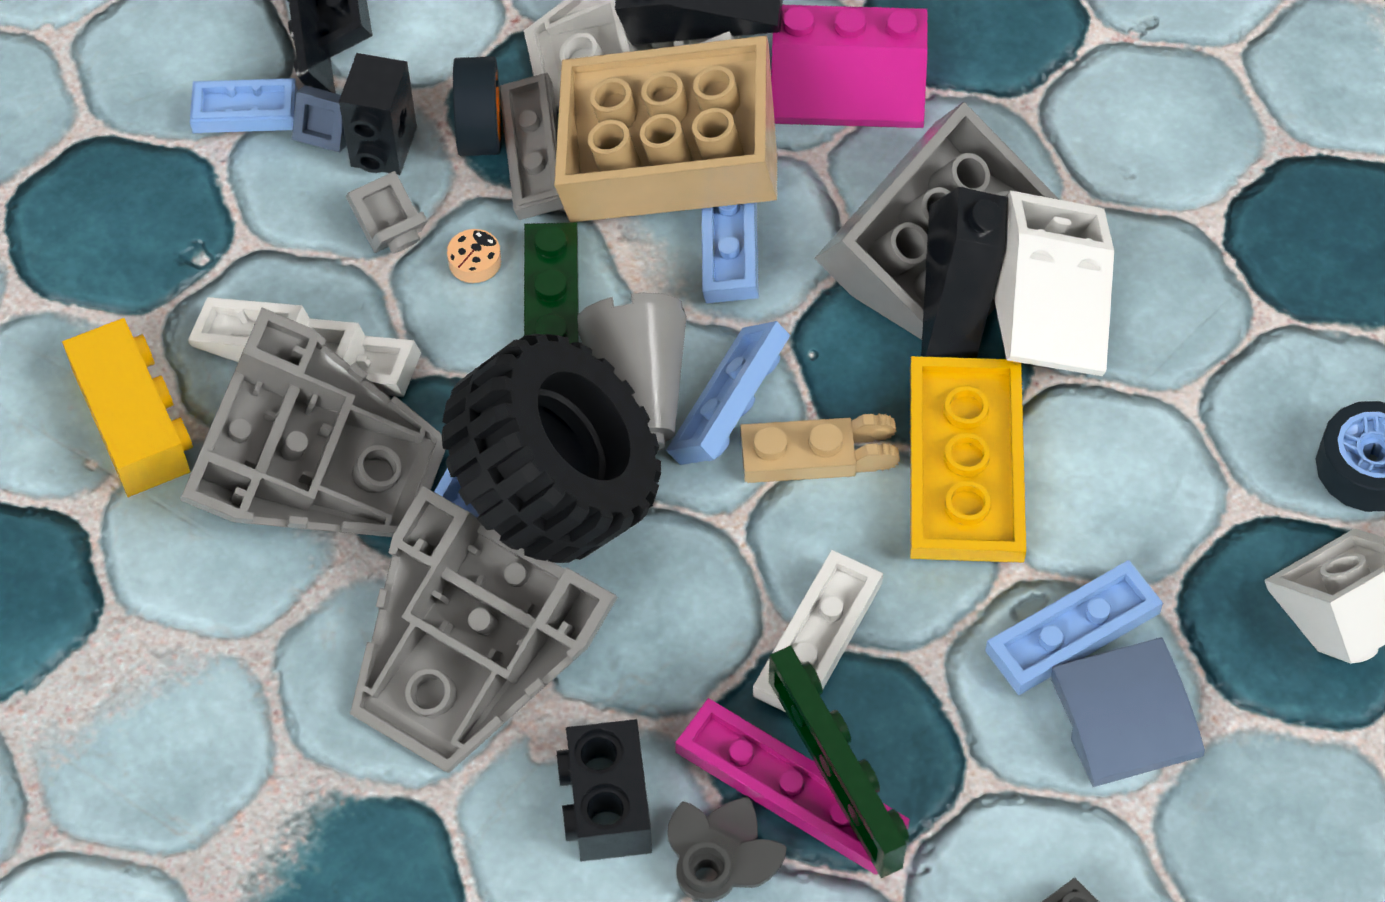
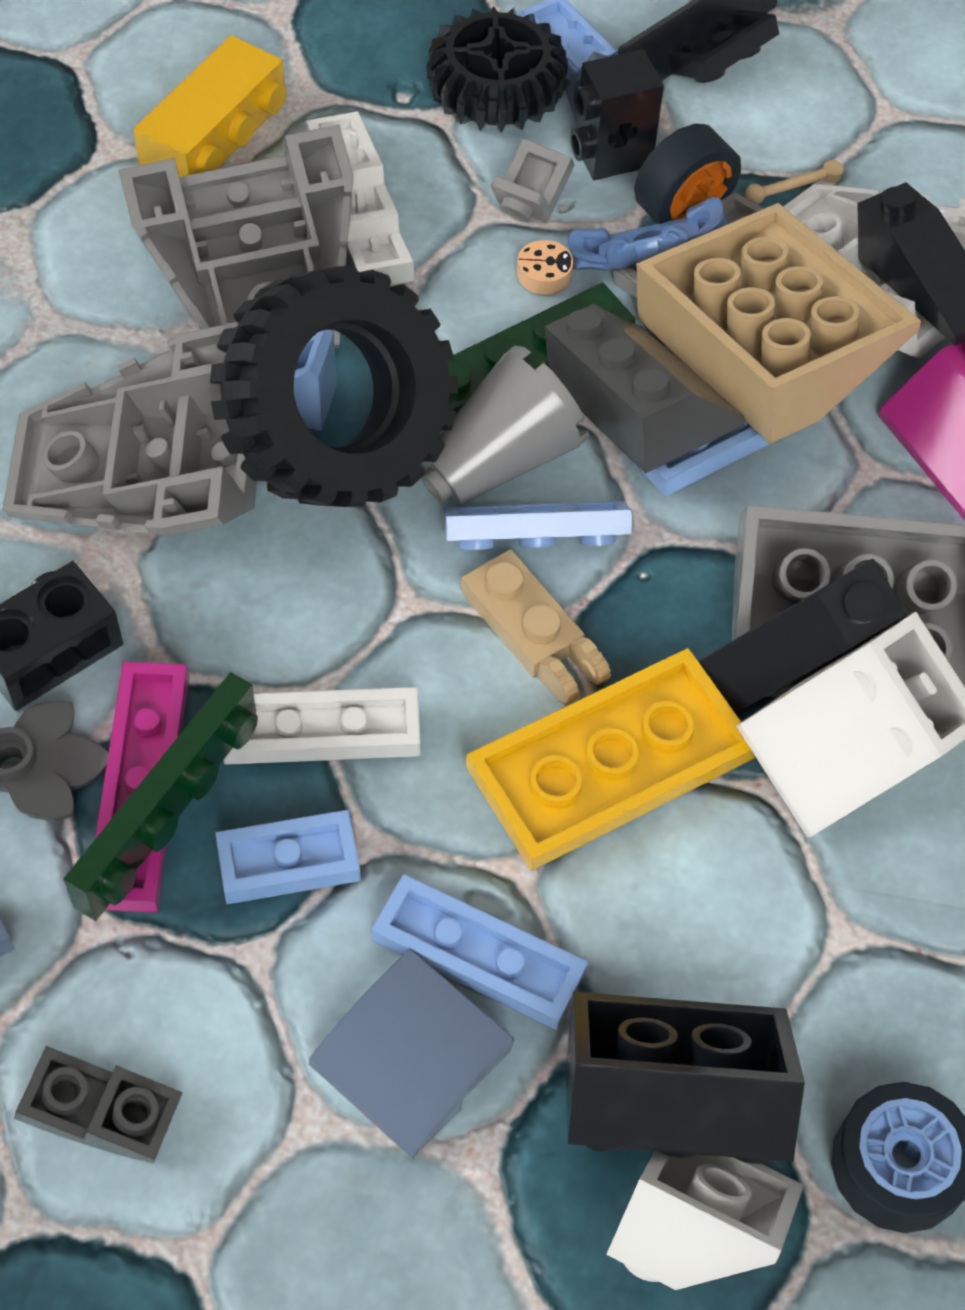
camera: 55 degrees right, 0 degrees up
none -> light blue plate [215,810,361,905]
none -> black gear [427,6,568,133]
none -> dark grey slope [544,304,744,474]
none -> black brick [565,992,805,1164]
none -> medium blue piece [568,197,729,271]
none -> tan hinge [744,160,844,205]

